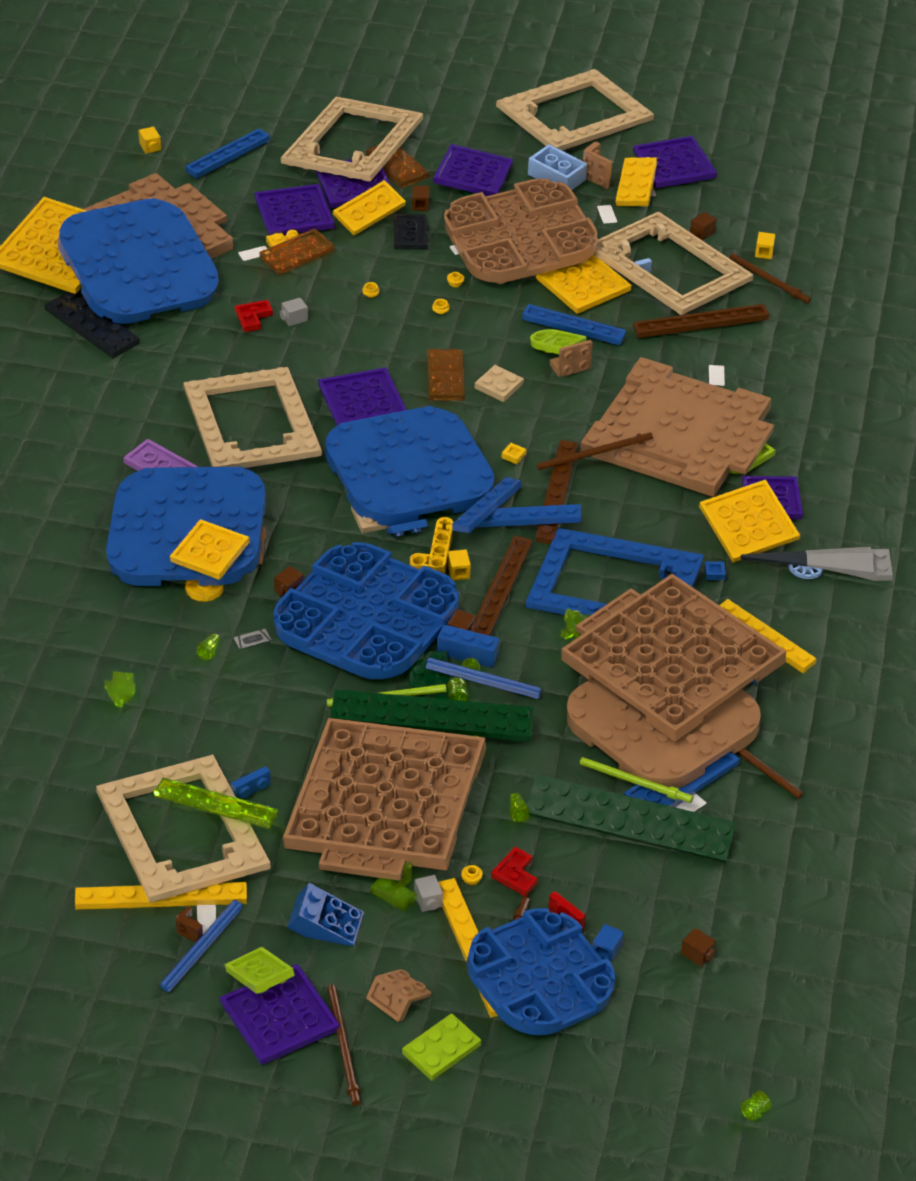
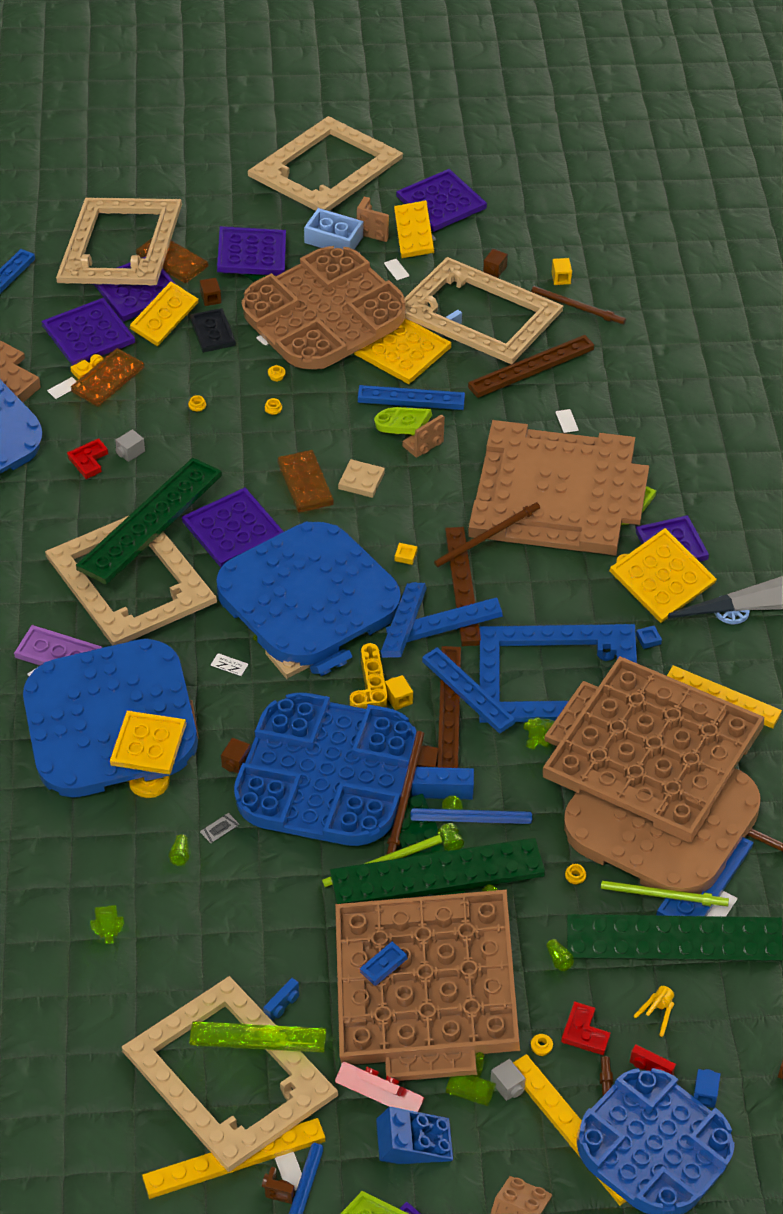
camera: 15 degrees left, 5 degrees up
none -> dark green plate [76,457,222,585]
none -> white sticker [211,653,248,676]
none -> bracket [335,1062,424,1112]
none -> blue plate [360,942,408,986]
none -> reddish brown bar [386,731,424,855]
none -> blue plate [422,647,515,734]
none -> yellow plate [565,864,586,884]
none -> yellow plant [634,986,674,1037]

